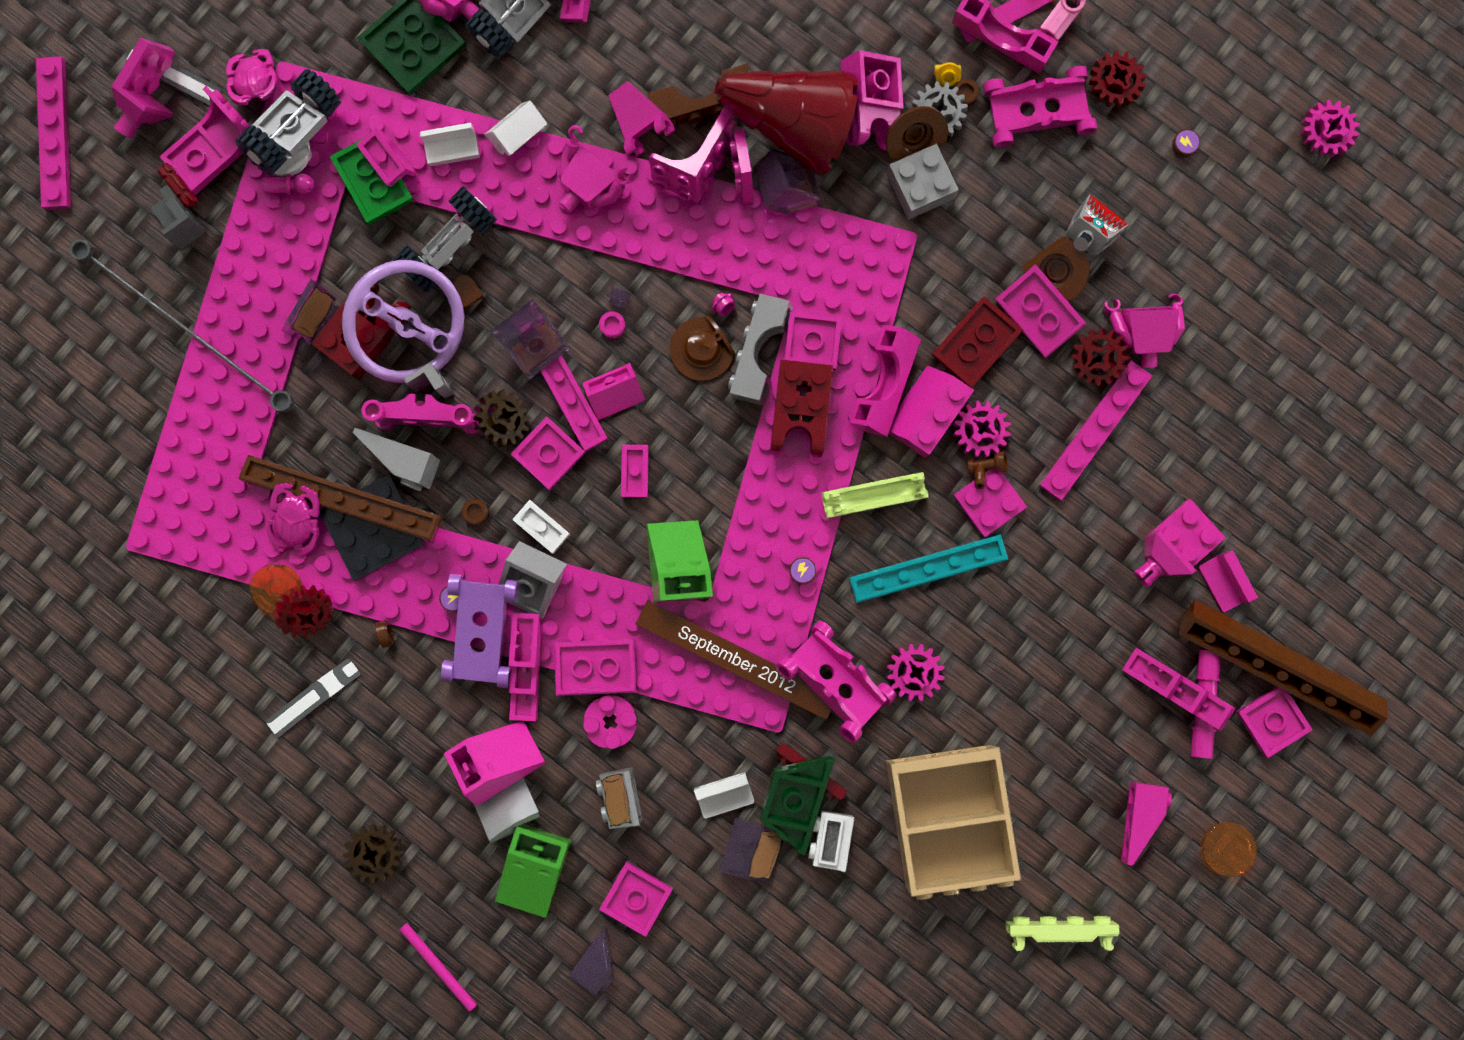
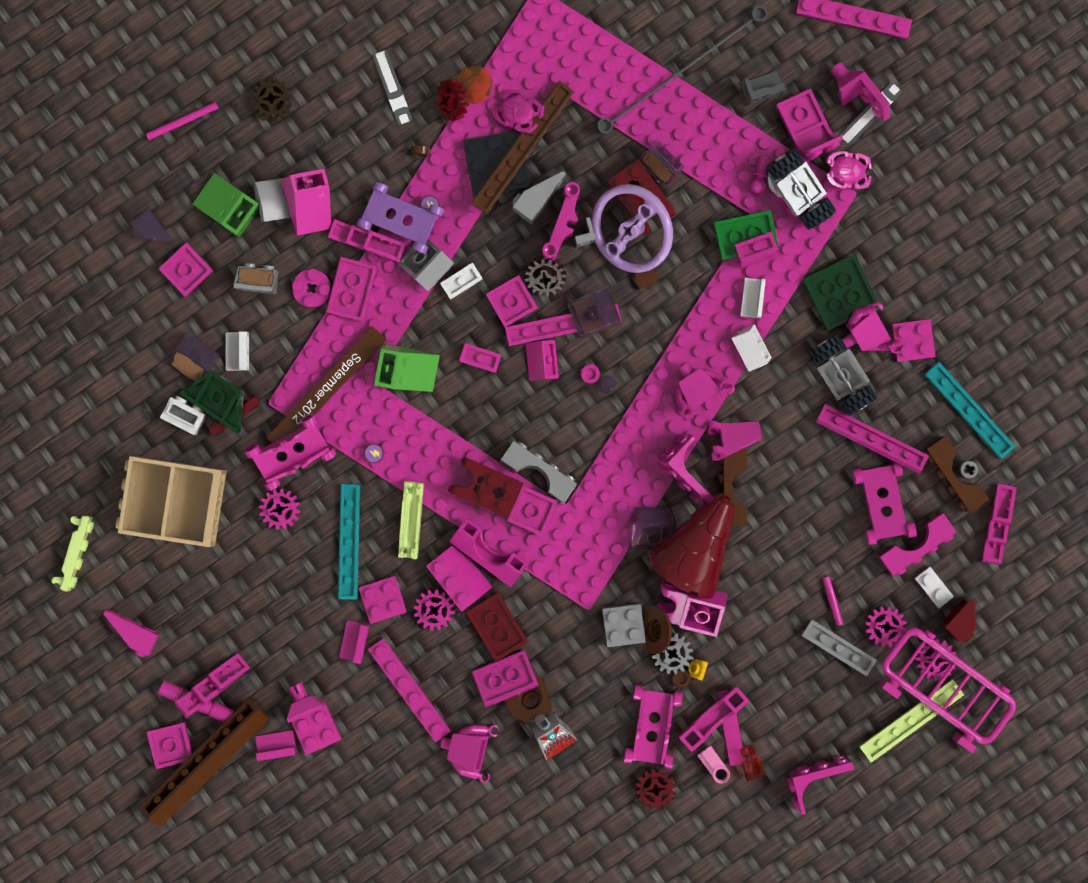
camera: 100 degrees right, 5 degrees up
dark red axle [157,163,198,209] -> none
plate [393,186,497,293] -> none
reddish brown tile [461,498,489,525] -> none
reddish brown hat [670,316,735,381] -> none
dark pink plate [712,293,736,317] -> none
dark pink plate [730,128,754,204] -> none
reddish brown piece [968,451,1008,489] -> none
dark red gear [1071,328,1131,386] -> none
tile [1172,129,1200,157] -> none
clear orange tile [1201,822,1257,876] -> none
none -> dark pink panel [339,621,370,664]

